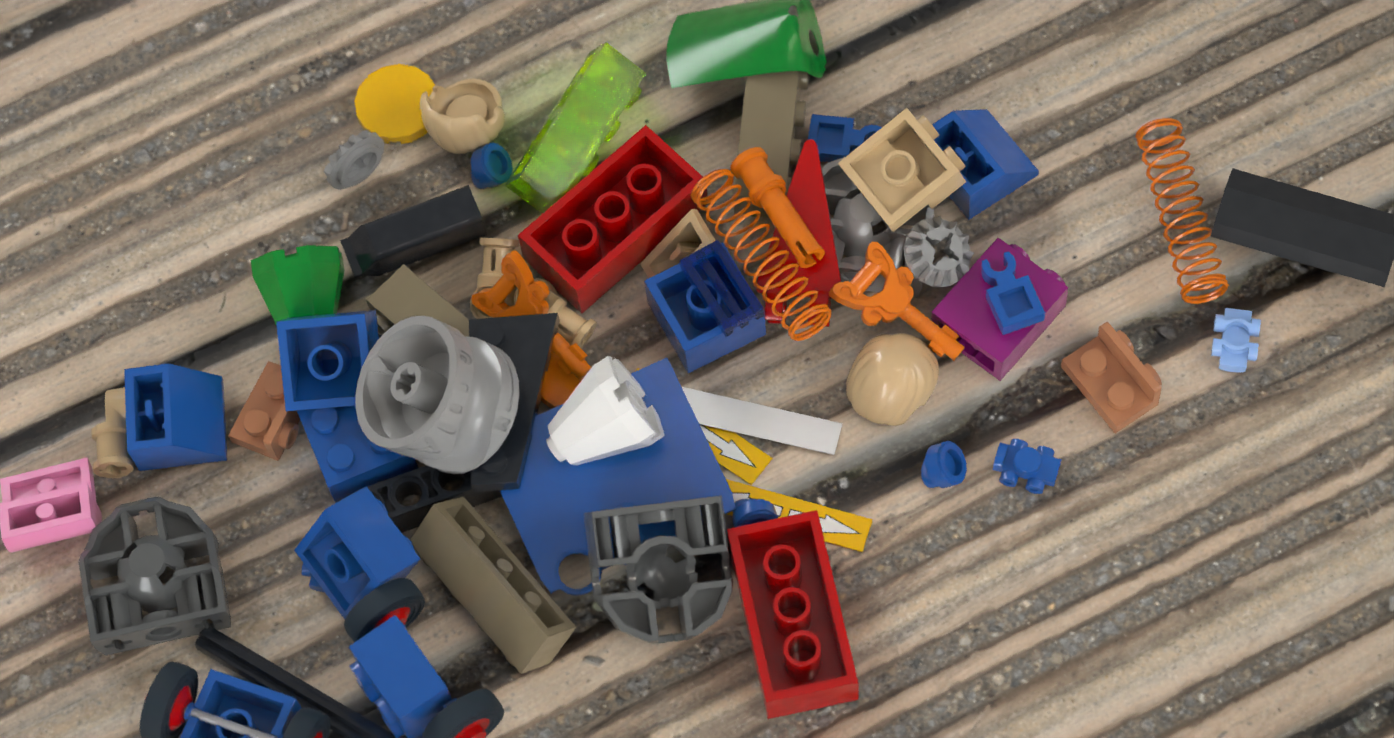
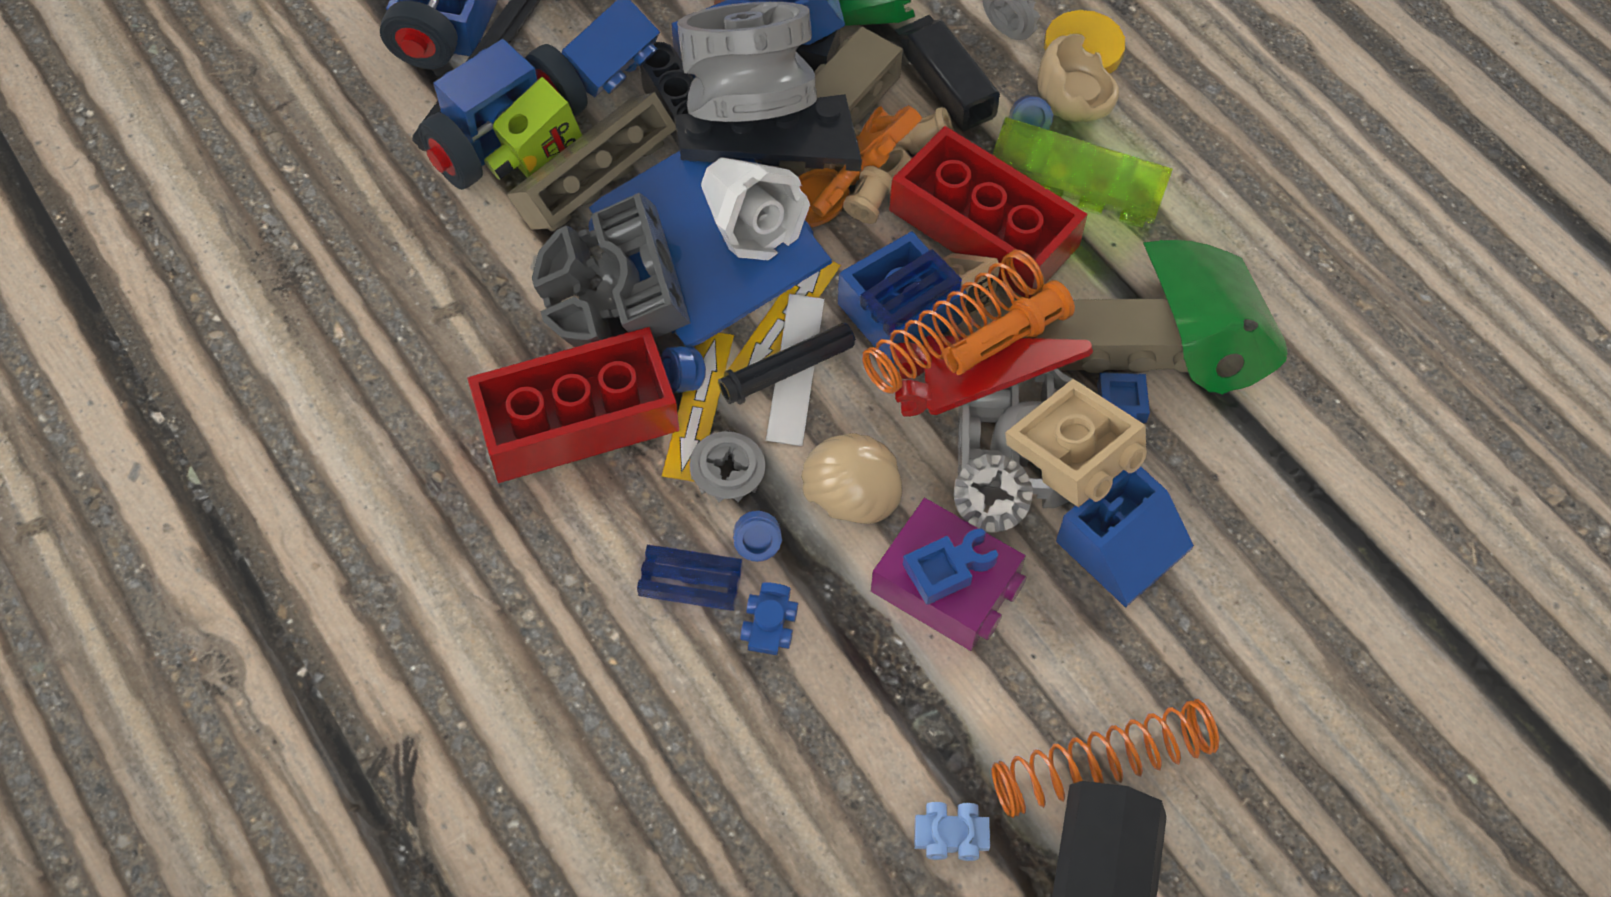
camera: 75 degrees right, 5 degrees down
orange piece [829,242,965,361] -> none
nougat bracket [1061,322,1162,434] -> none
none -> lime torso [484,77,582,180]
none -> clear blue tile [637,544,743,611]
none -> light grey gear [690,431,765,502]
none -> black axle [718,323,856,405]

